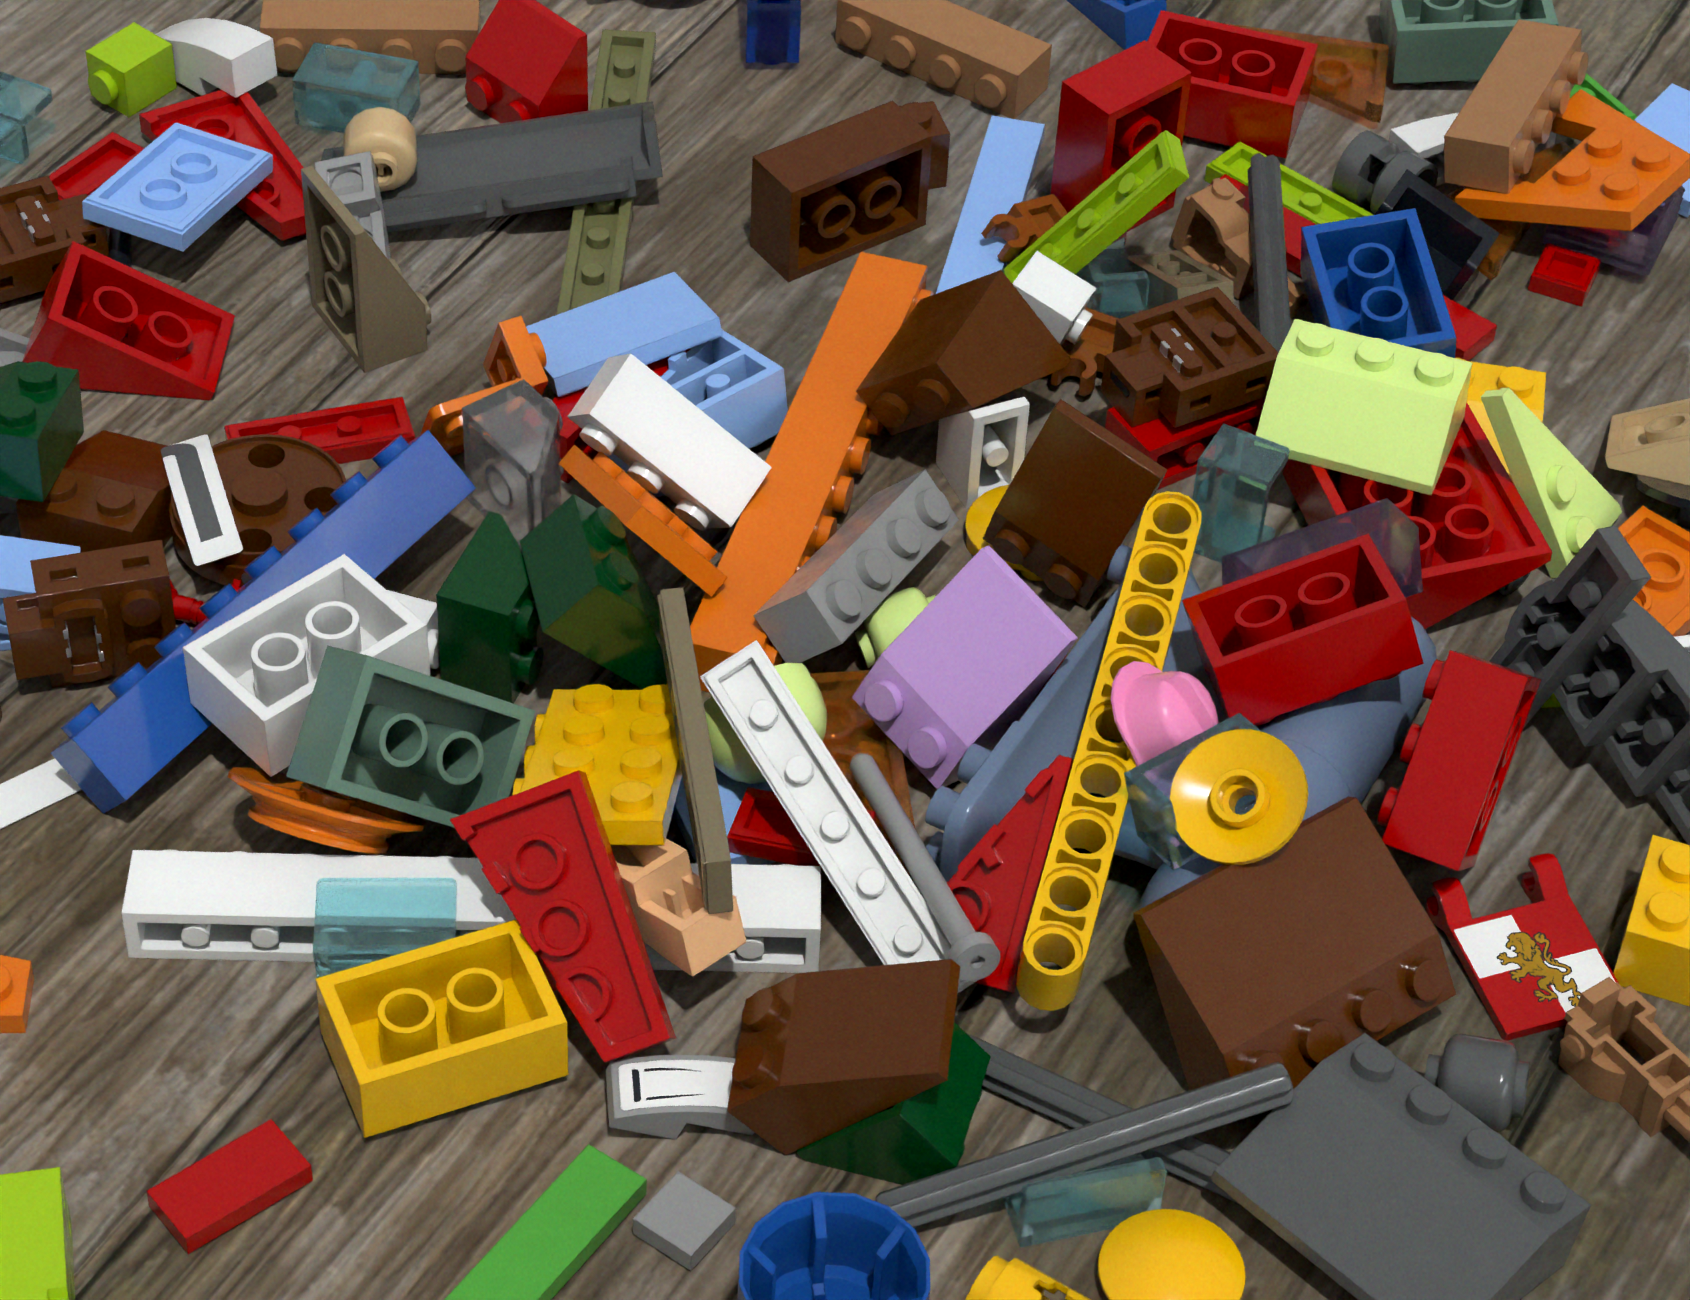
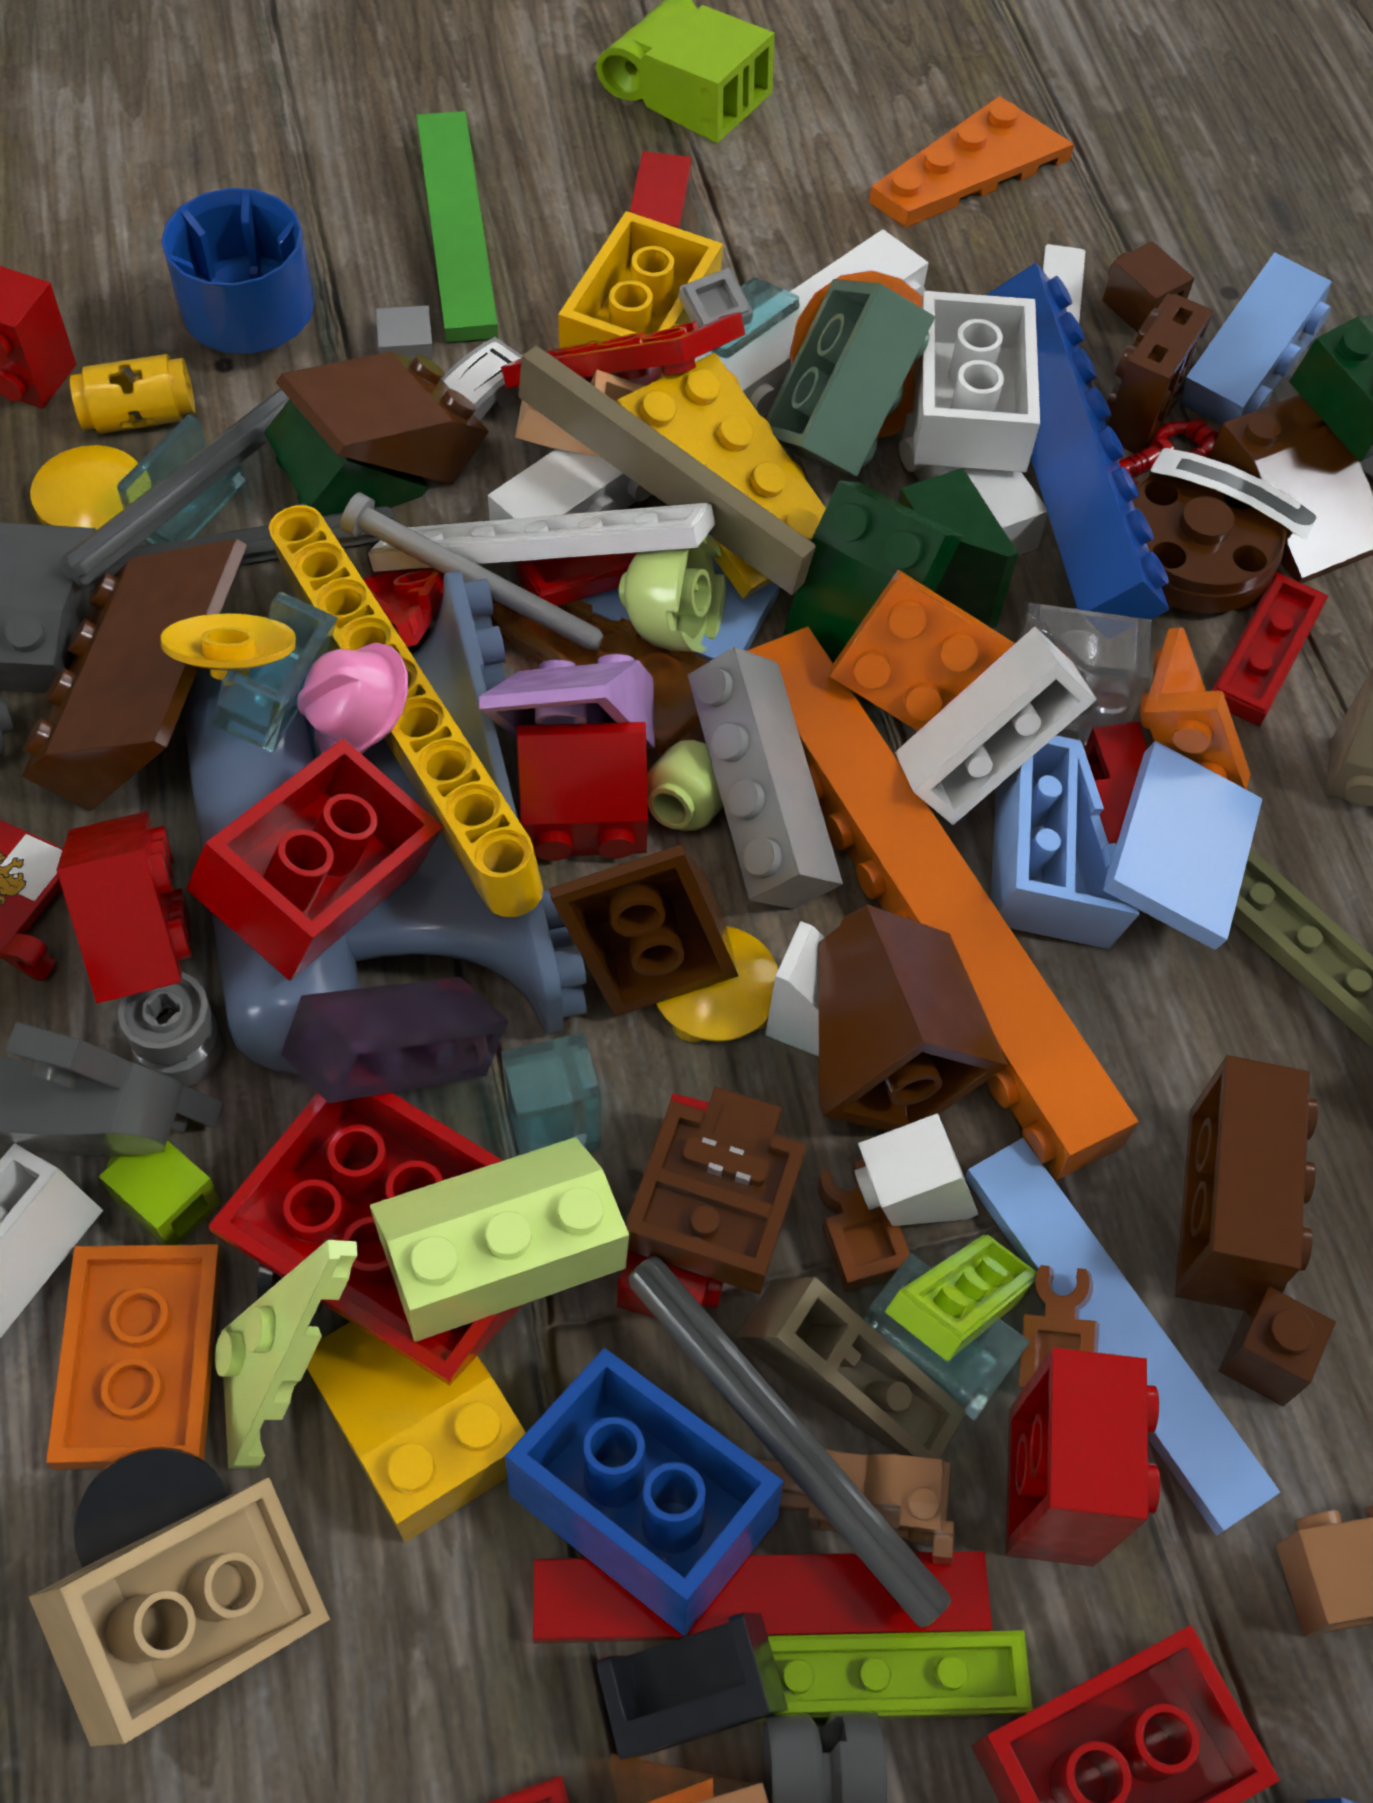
camera: 135 degrees right, 15 degrees up
none -> light grey tile [678,267,753,328]

